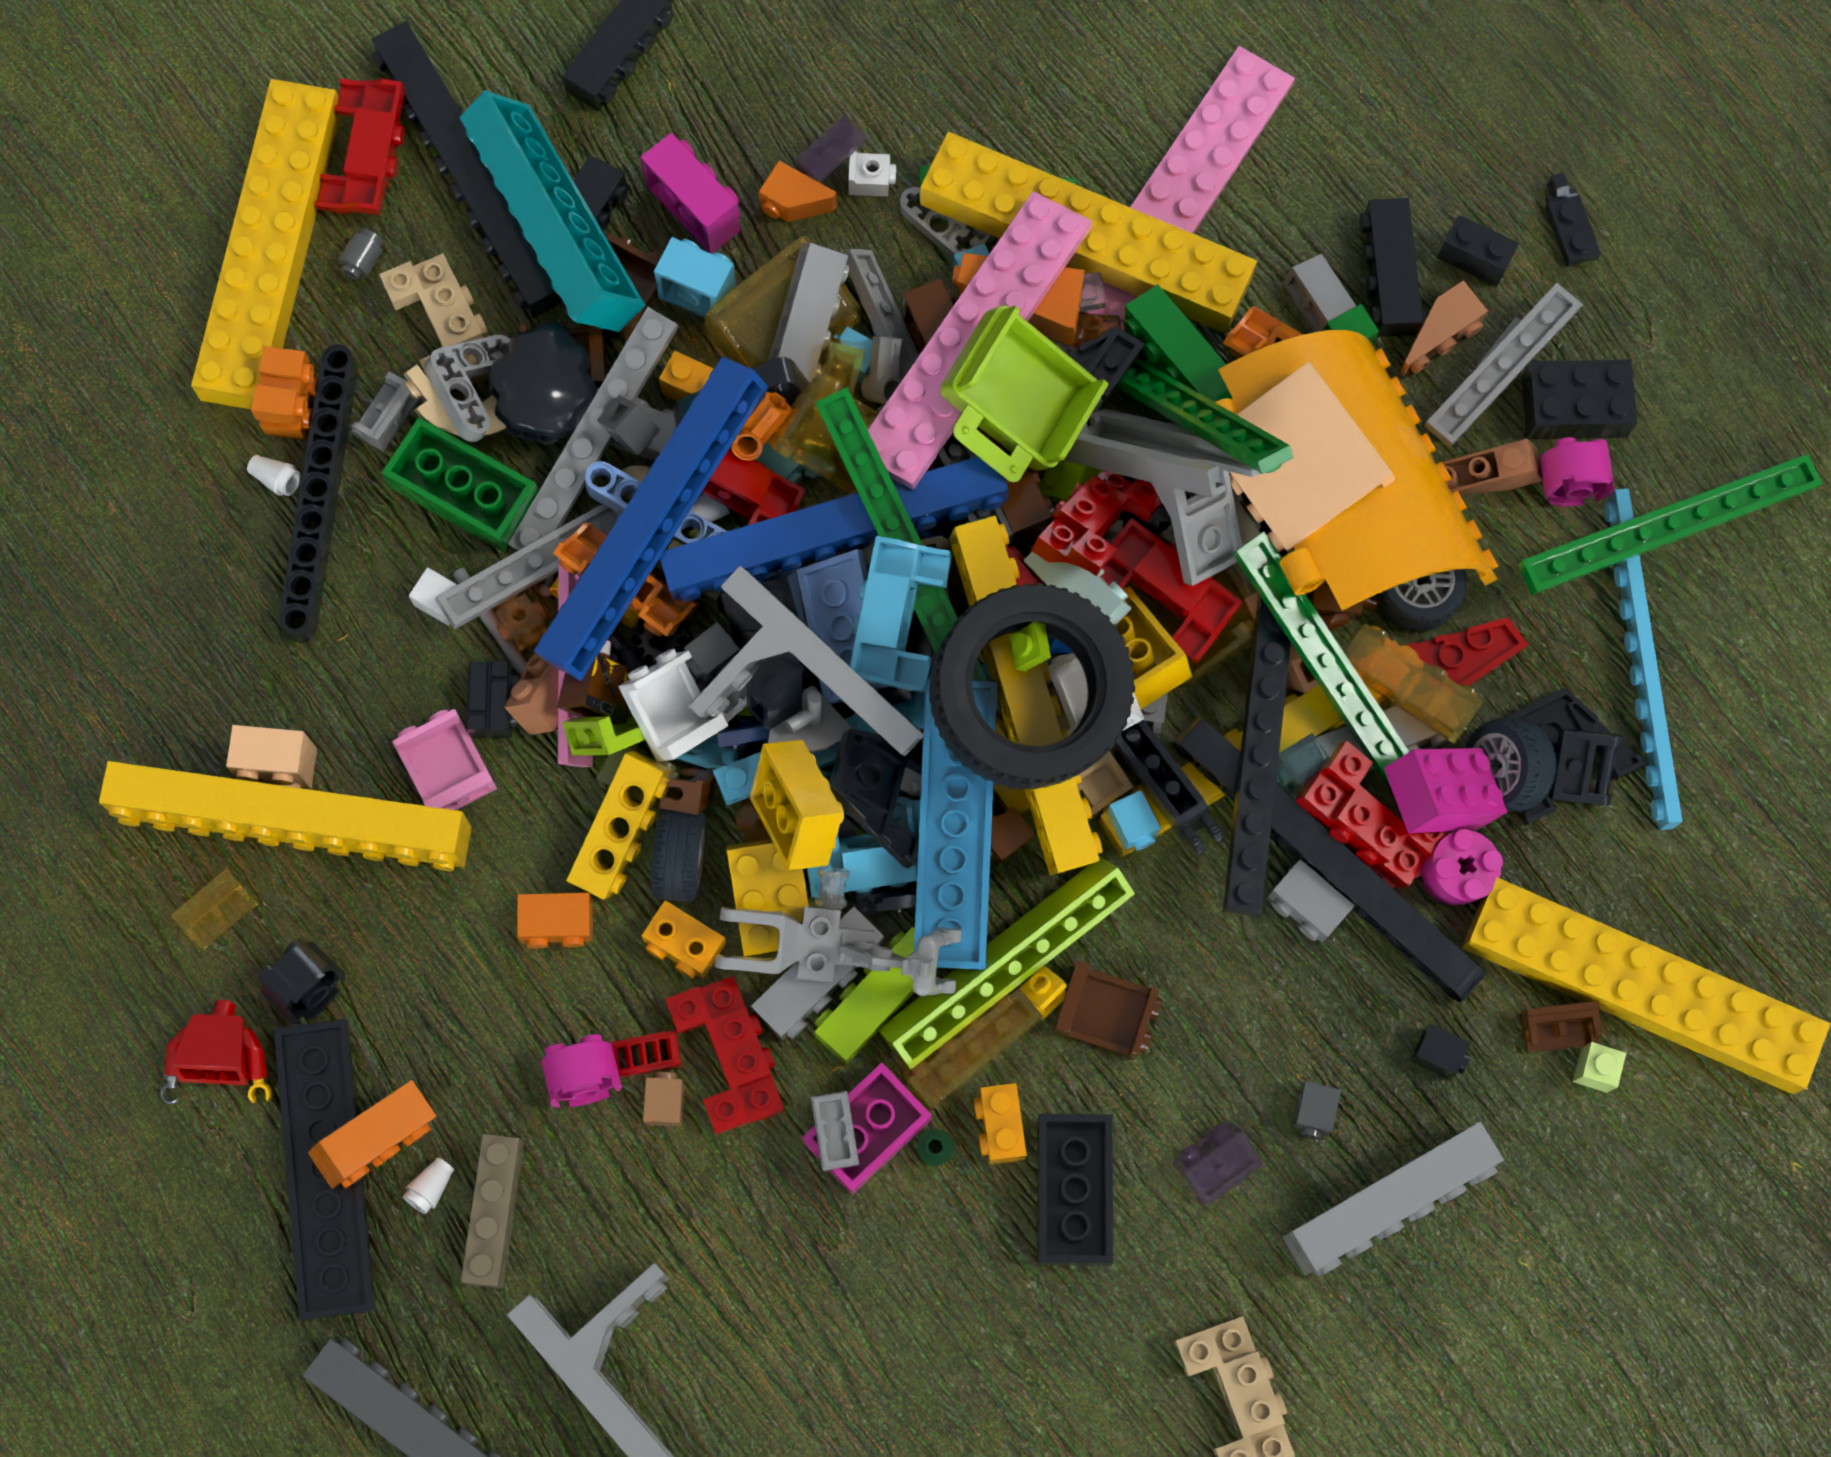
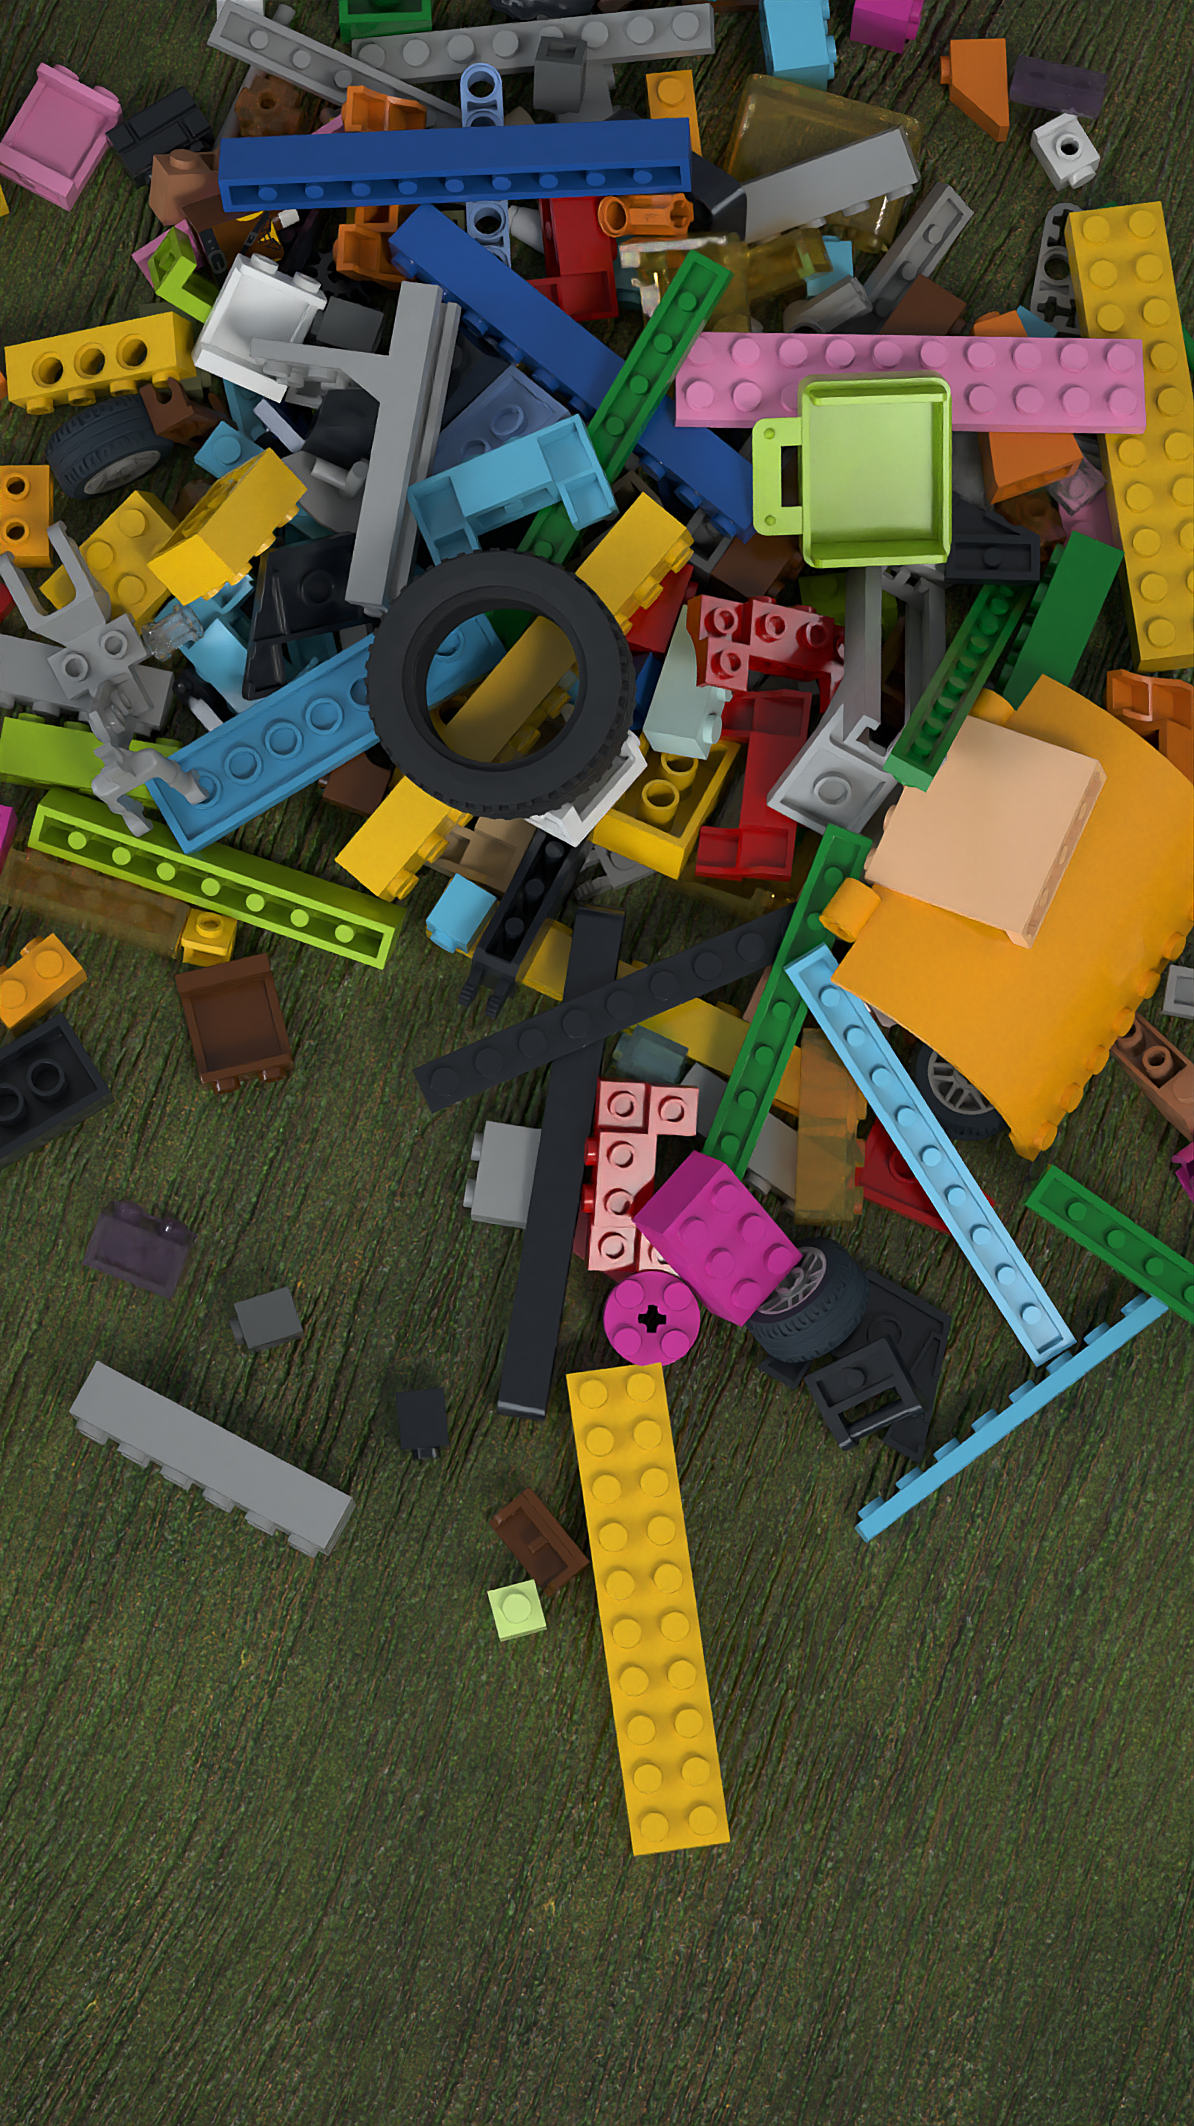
camera: 60 degrees right, 5 degrees up
lime plate [1009,622,1051,672] -> none
none -> medium azure plate [783,942,1077,1367]

